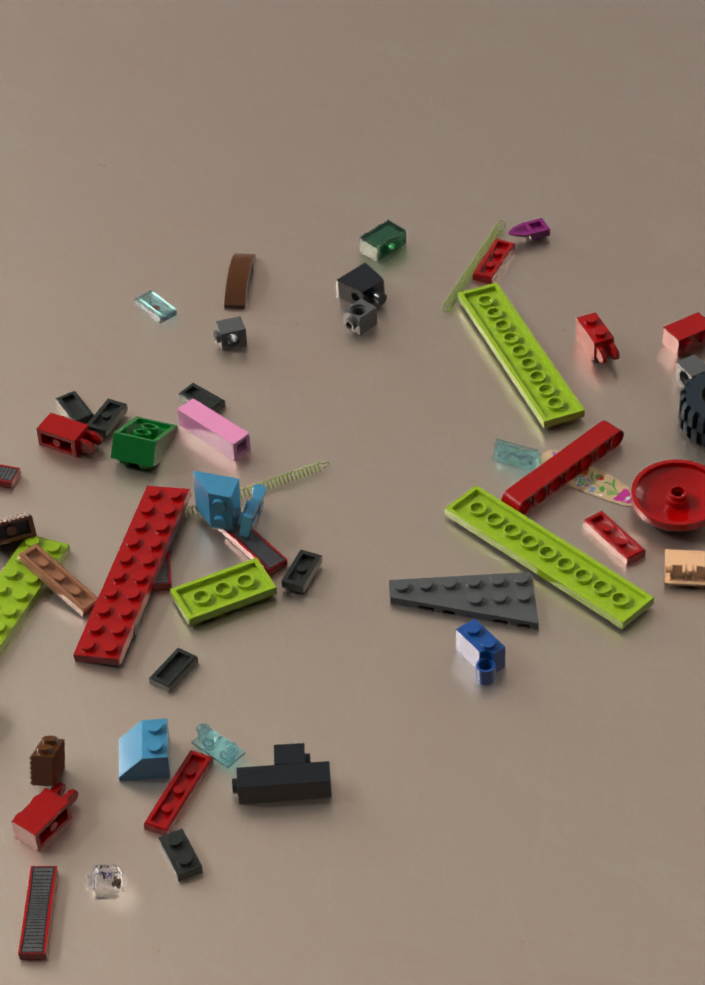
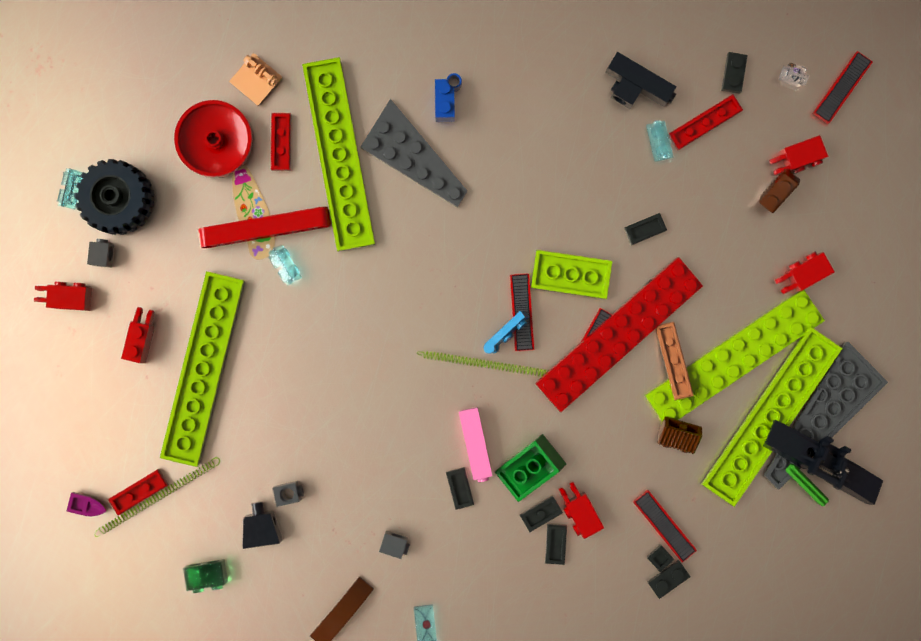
camera: 150 degrees left, 45 degrees up
dark azure slope [119,718,170,781] -> none
dark azure slope [193,471,241,531] -> none
pearl dark grey plate [281,549,323,593] -> none

